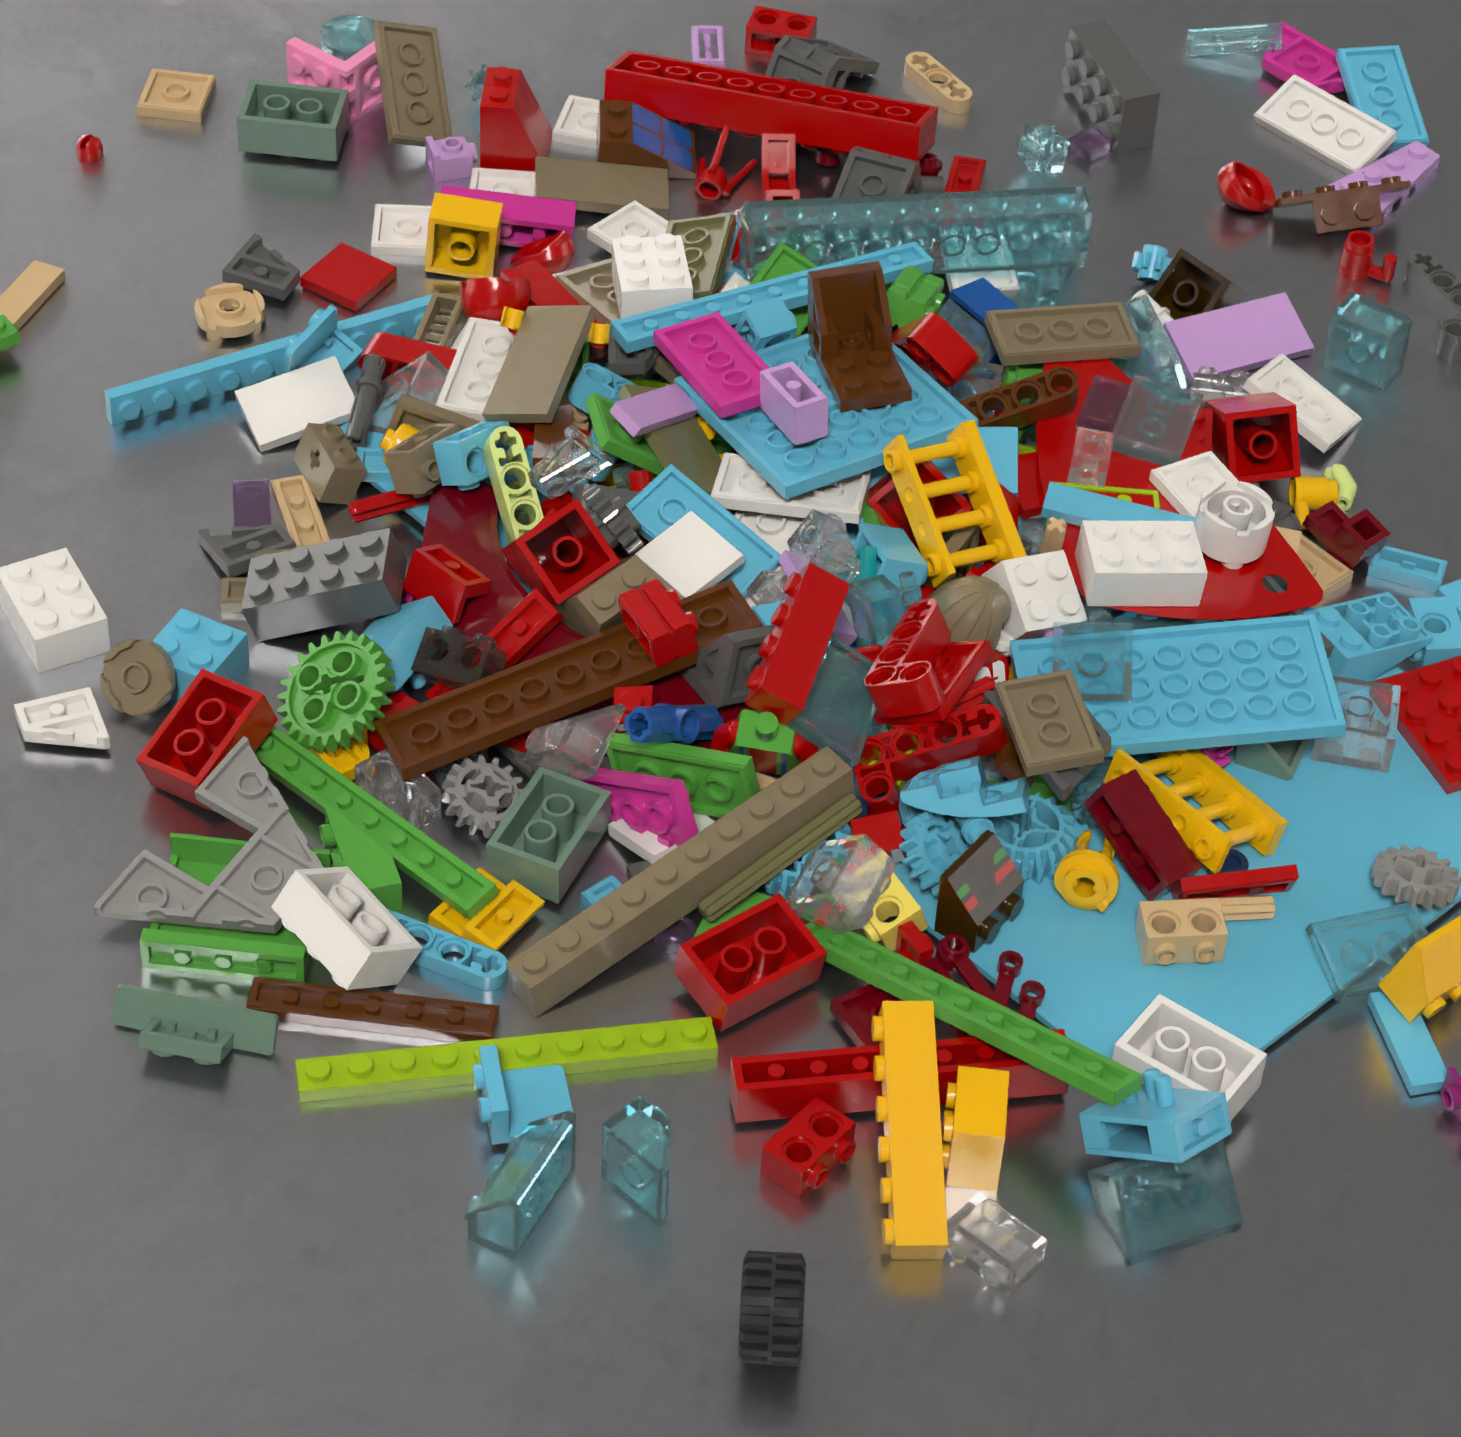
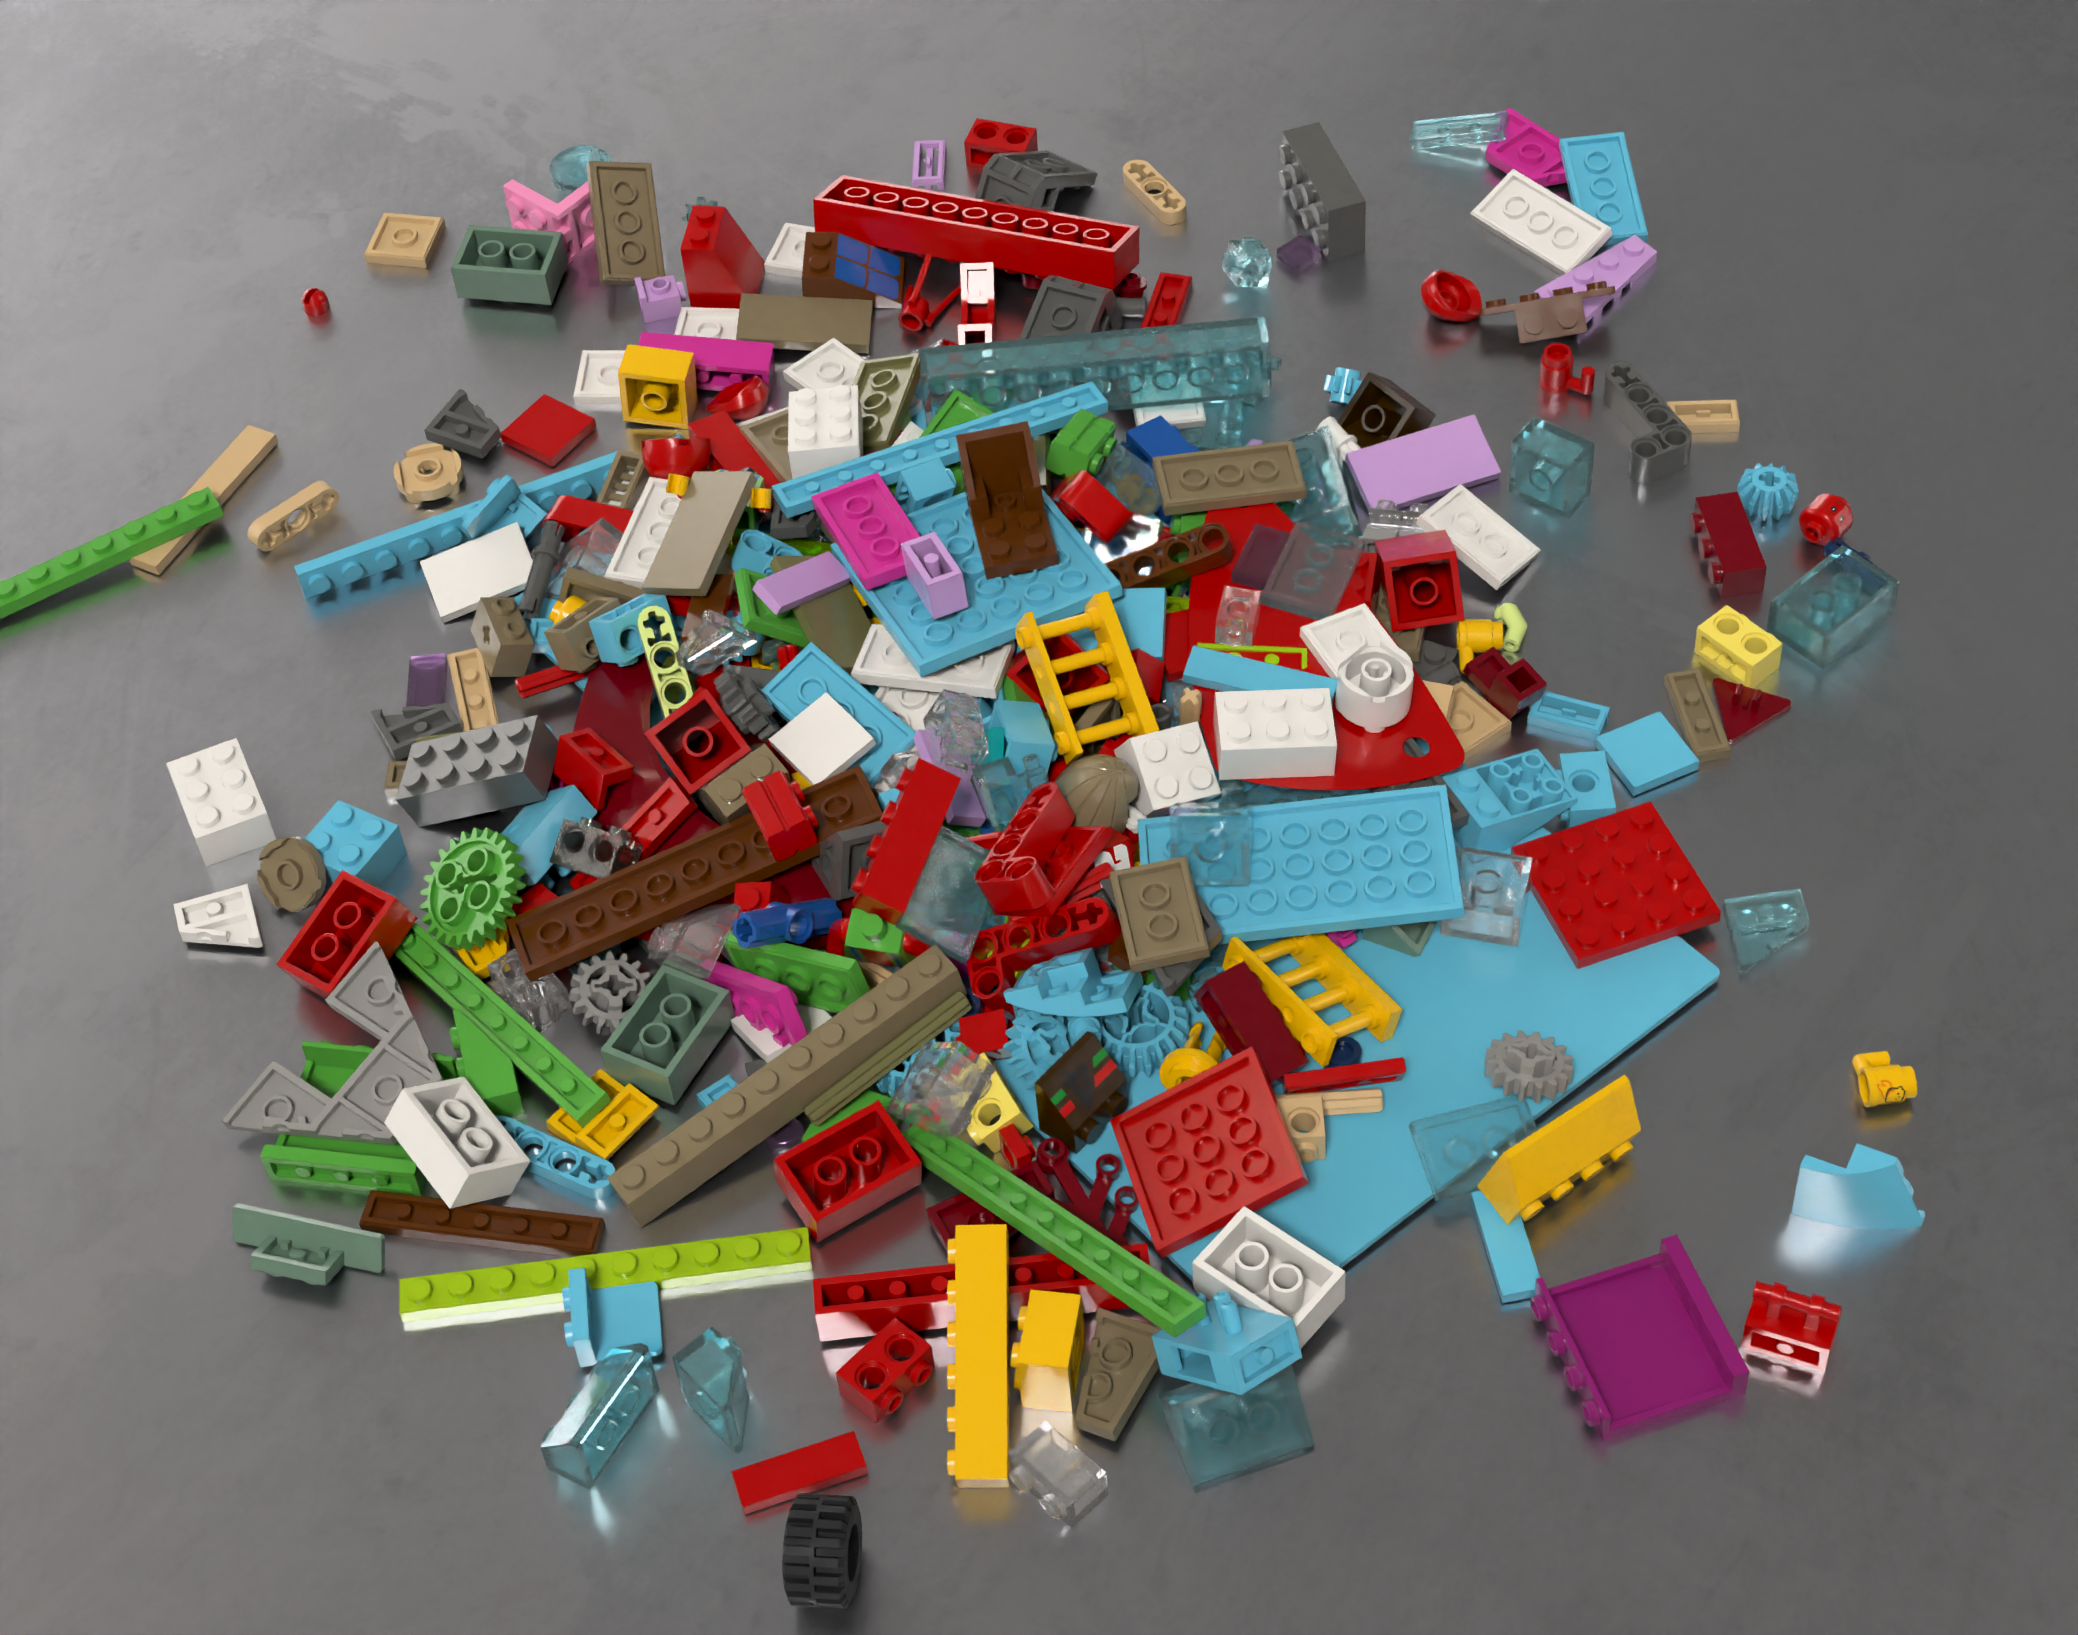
camera: 10 degrees right, 5 degrees up
none -> tan beam [247,481,339,552]
none -> red tile [731,1431,868,1514]
none -> dark tan wing [1075,1307,1162,1442]
none -> red plate [1110,1047,1309,1257]

